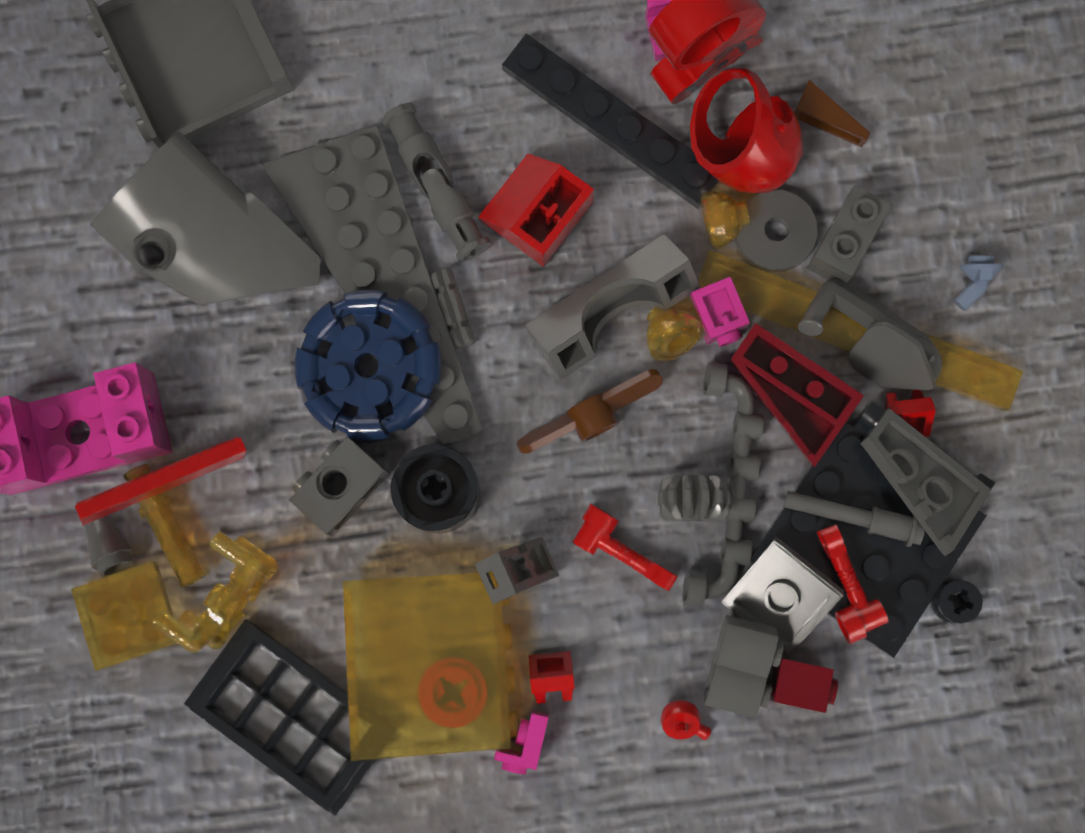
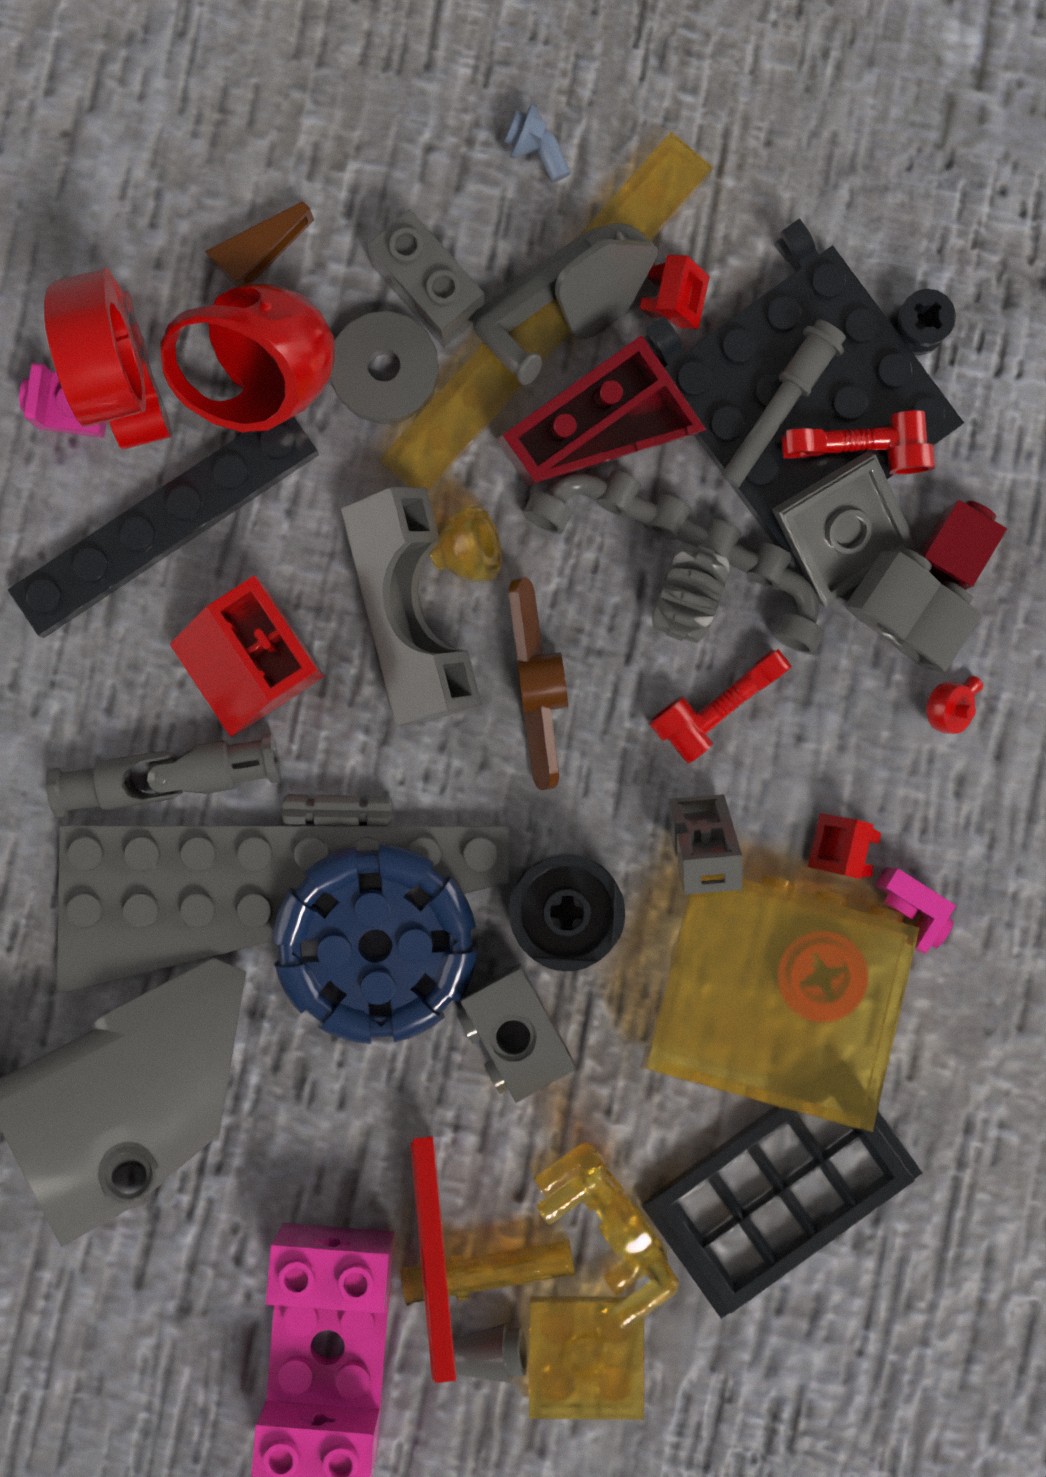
camera: 80 degrees left, 5 degrees up
dark pink bracket [690,277,750,347] -> none
clear yellow brick [700,191,750,249] -> none
dark grey wing [861,408,991,557] -> none

